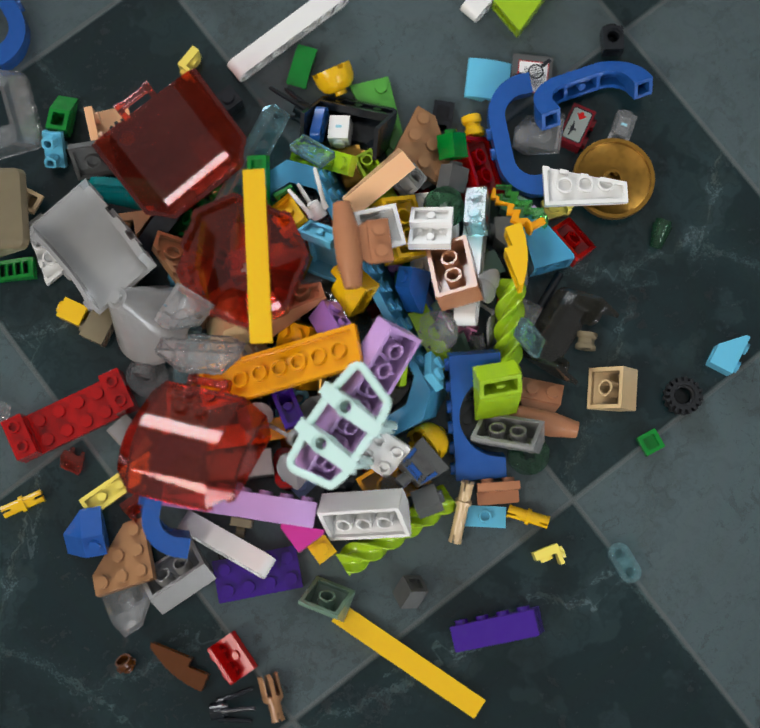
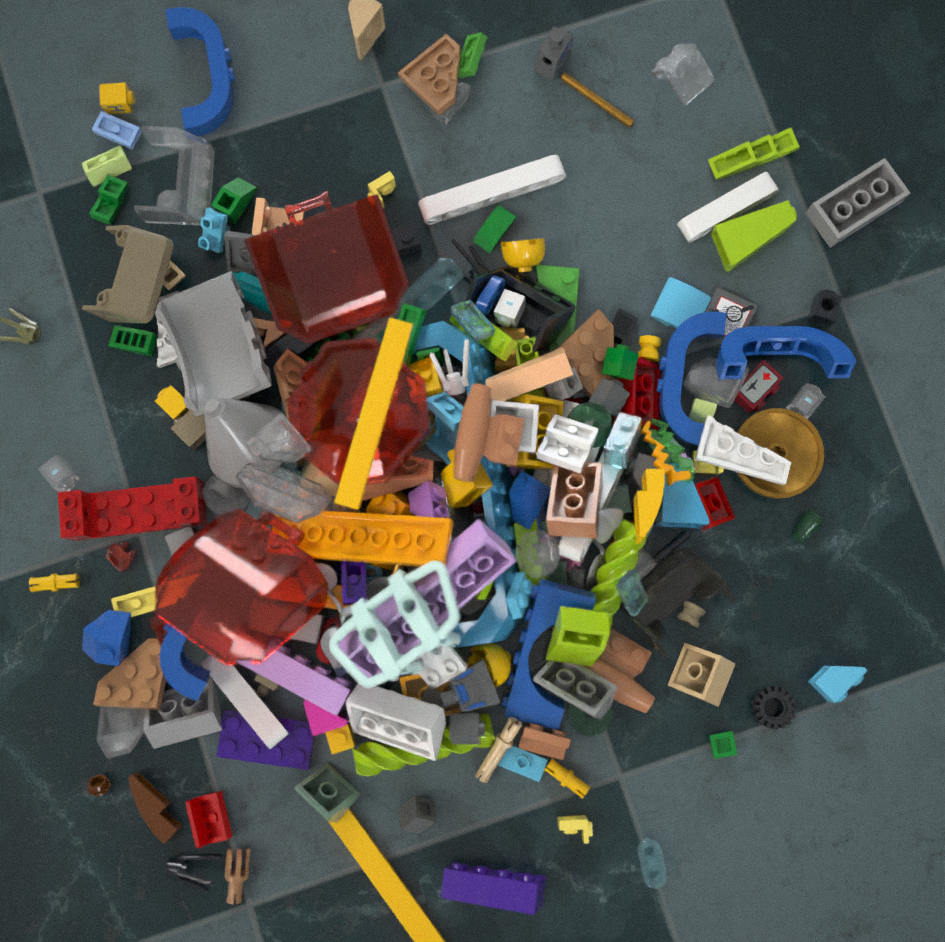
camera: 20 degrees right, 0 degrees up
none -> yellowish green slope [688,398,717,423]

